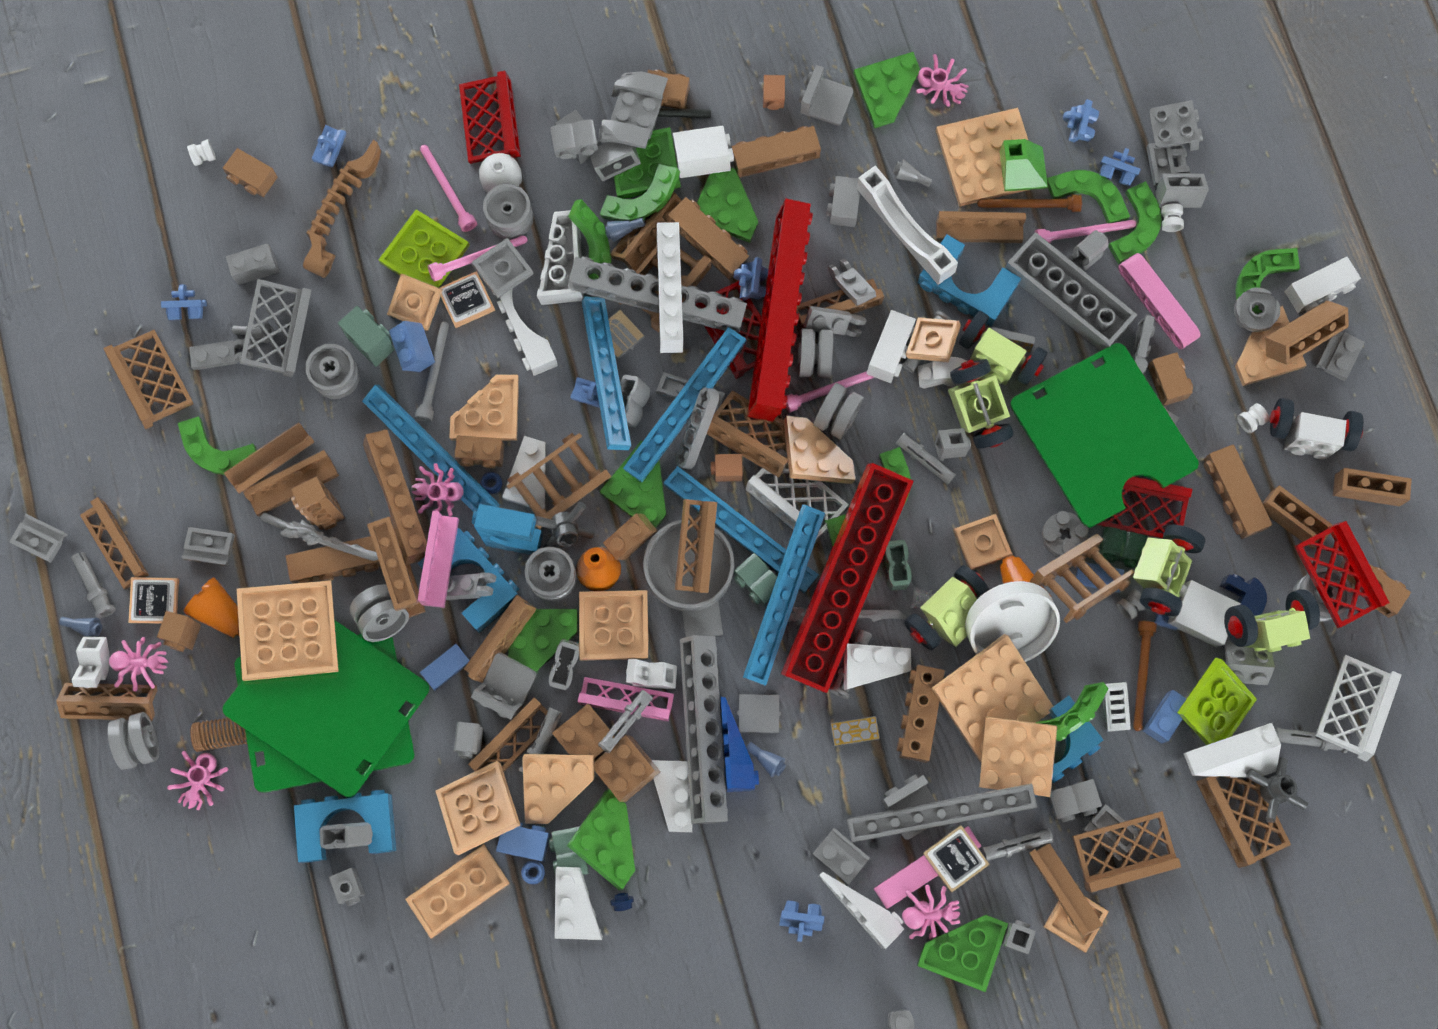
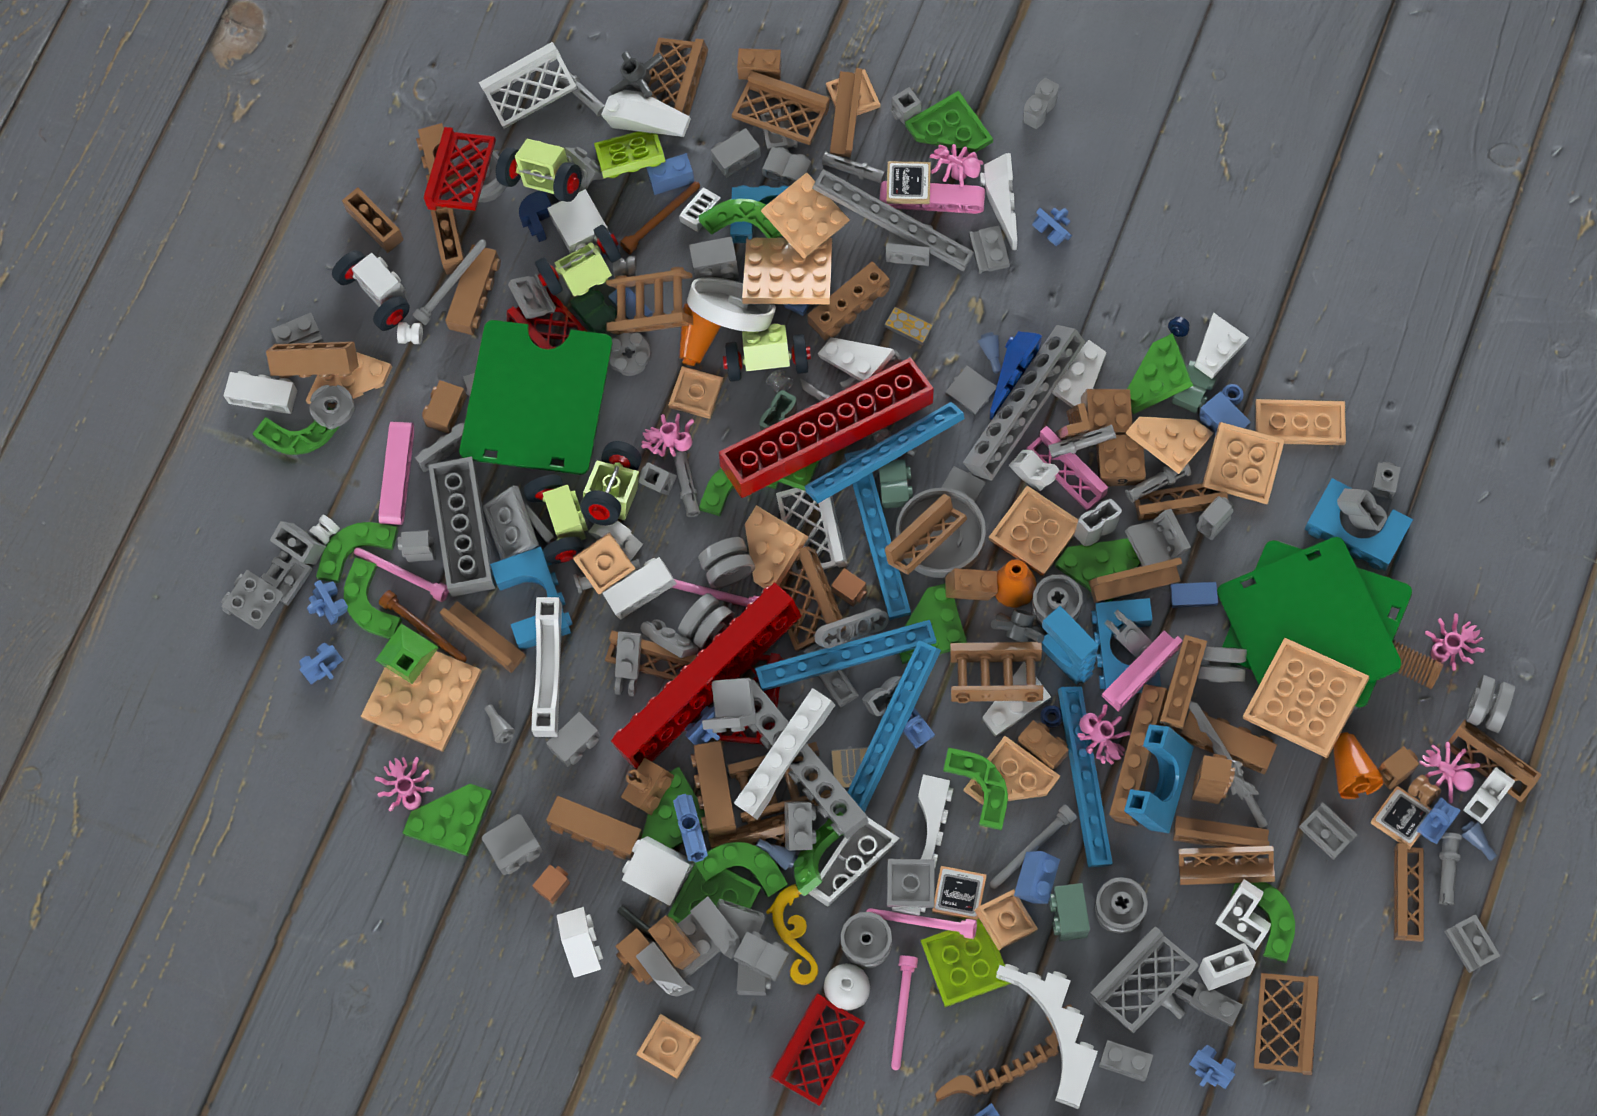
camera: 135 degrees left, 5 degrees down
none -> light grey piece [412,240,486,326]
none -> light grey tile [483,485,538,560]
none -> light grey plate [508,274,556,319]
none -> white brick [557,907,603,978]
none -> medium nougat brick [621,758,675,815]
none -> light nougat tile [636,1014,701,1079]
none -> bright pink animal [641,414,694,457]
none -> medium nougat brick [648,915,700,970]
none -> medium blue piece [673,794,708,863]
none -> light grey brick [689,237,739,280]
none -> light grey bracket [702,678,756,733]
none -> light grey brick [711,128,761,178]
none -> medium nougat brick [737,48,782,81]
none -> yellow plant [766,884,819,985]
none -> light grey brick [784,801,816,850]
none -> bright green plate [943,747,1008,830]
none -> white arch [996,964,1098,1109]
none -> medium nougat fence [1055,403,1090,439]
none -> dark azure arch [1124,724,1194,833]
none -> white brick [1198,943,1256,991]
none -> white brick [1215,879,1271,950]
none -> medium nougat wheel [1408,774,1441,807]
none -> medium blue hips [1417,797,1461,844]

